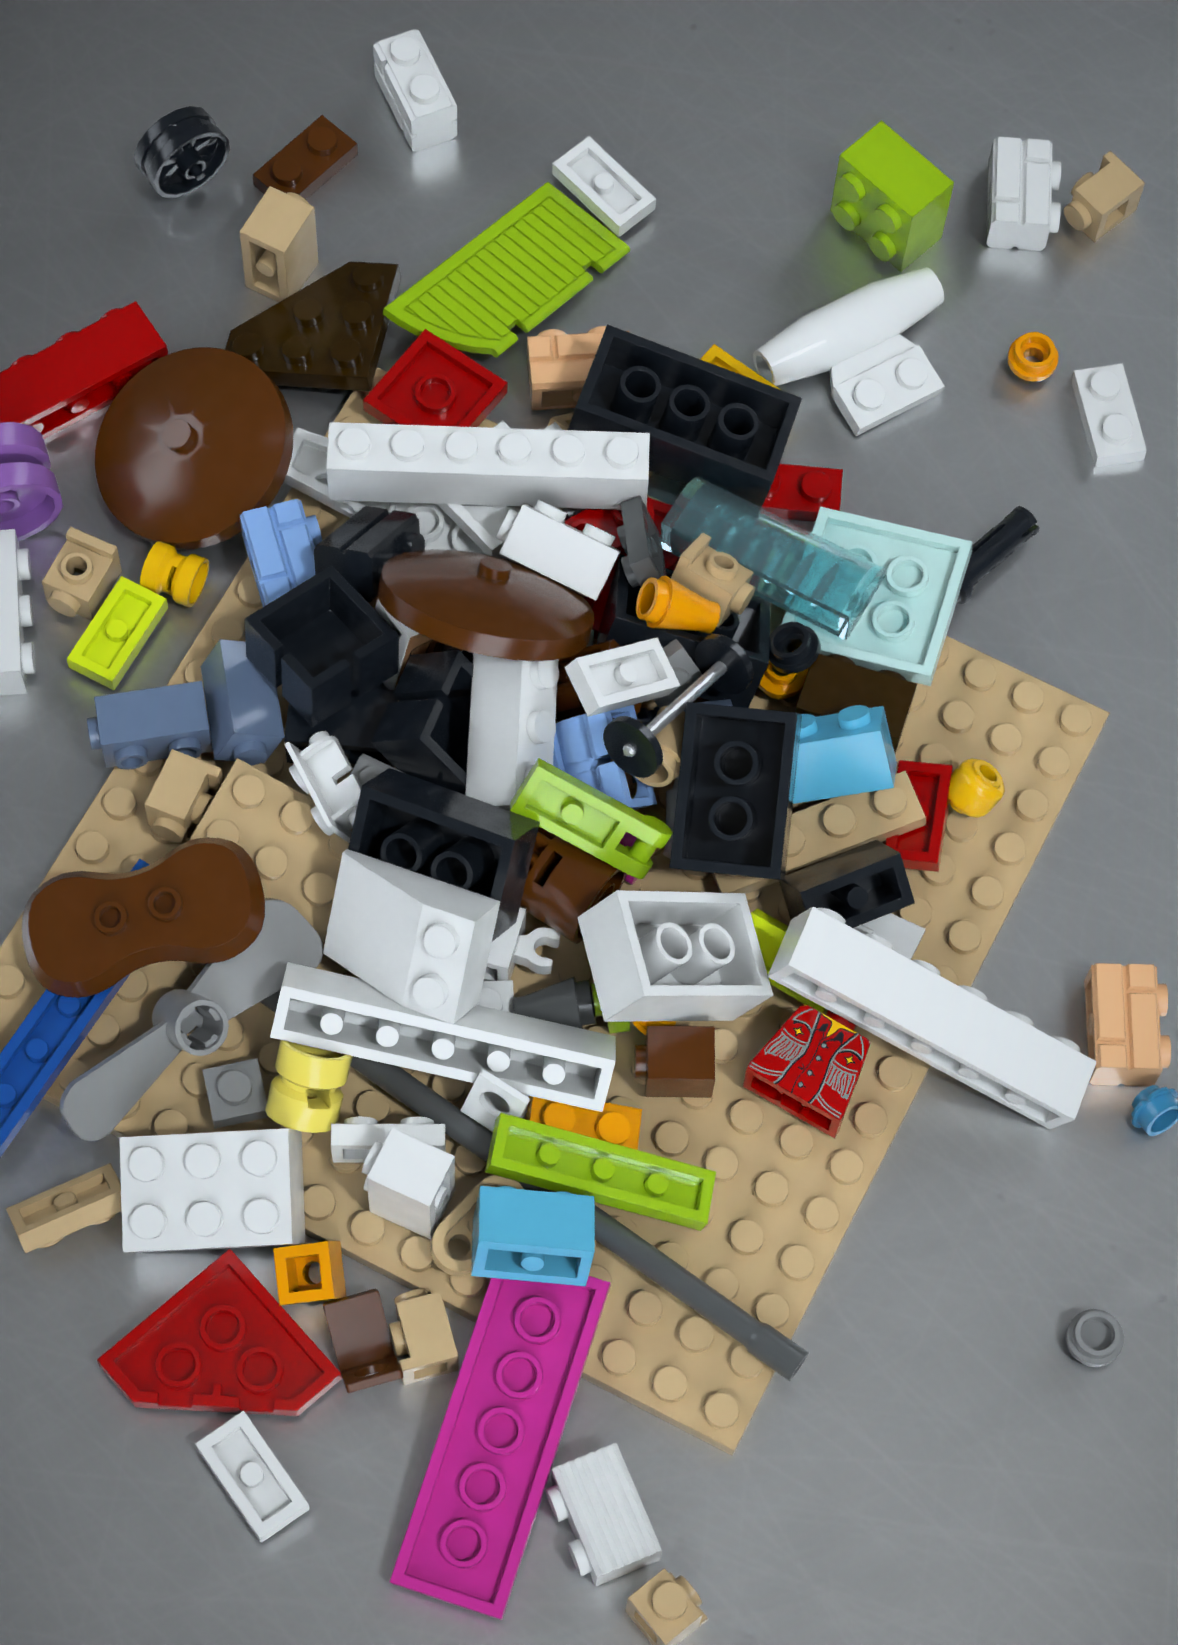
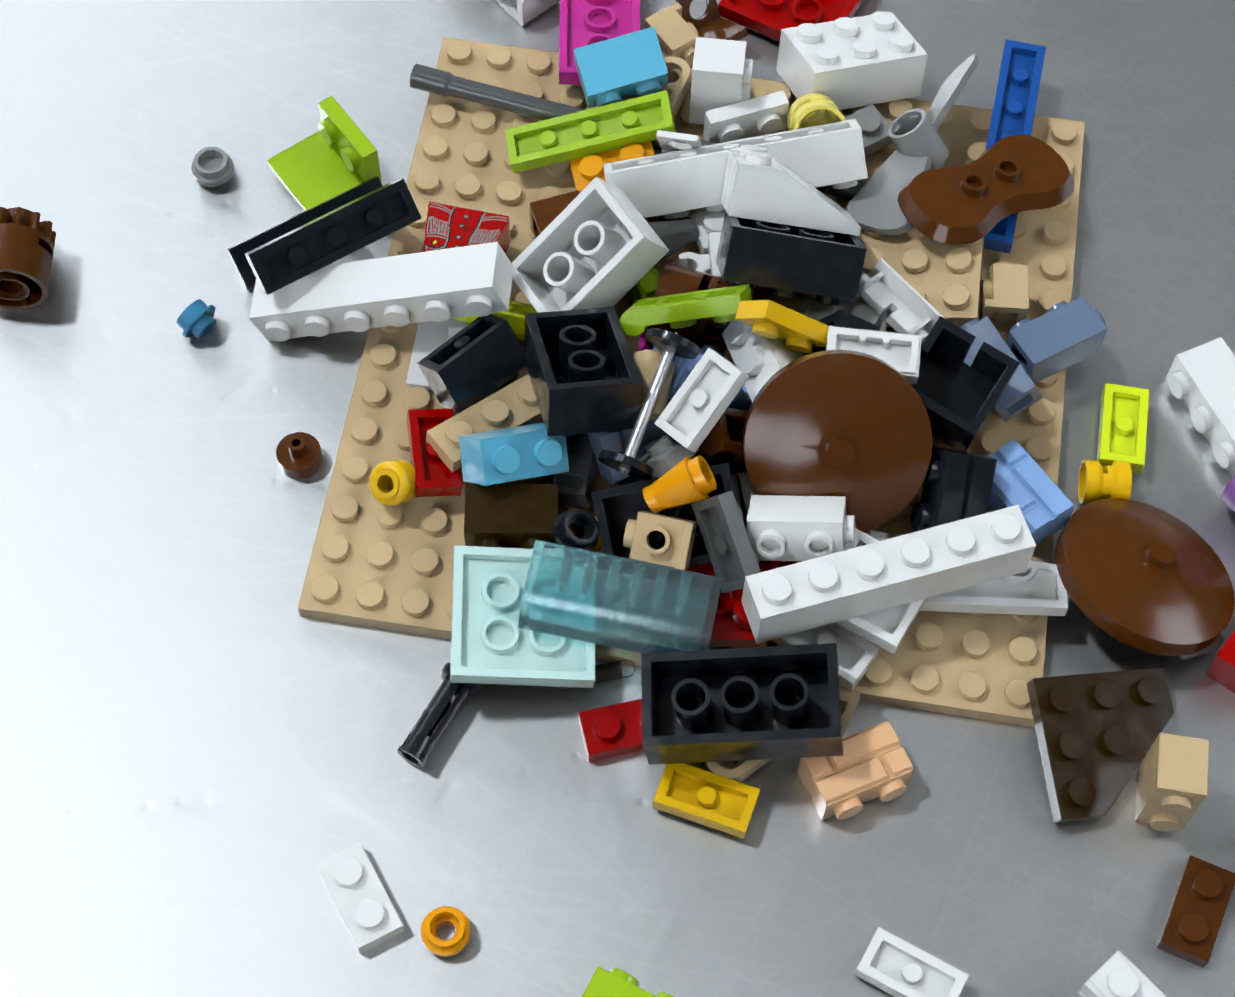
camera: 165 degrees right, 5 degrees down
tan plate [6,1163,121,1253] -> none
tan brick [42,526,122,621] -> none
light orange plate [273,1241,346,1306] -> none
red plate [363,329,508,427] -> none
lime piece [383,182,630,358] -> none
white plate [753,267,945,436] -> none
light nougat brick [1084,963,1171,1086] -> none
none -> black fence [227,176,421,295]
none -> lime bracket [268,96,382,211]
none -> reddish brown tile [276,432,323,480]
none -> yellow plate [735,300,829,353]
none -> white plate [826,326,922,384]

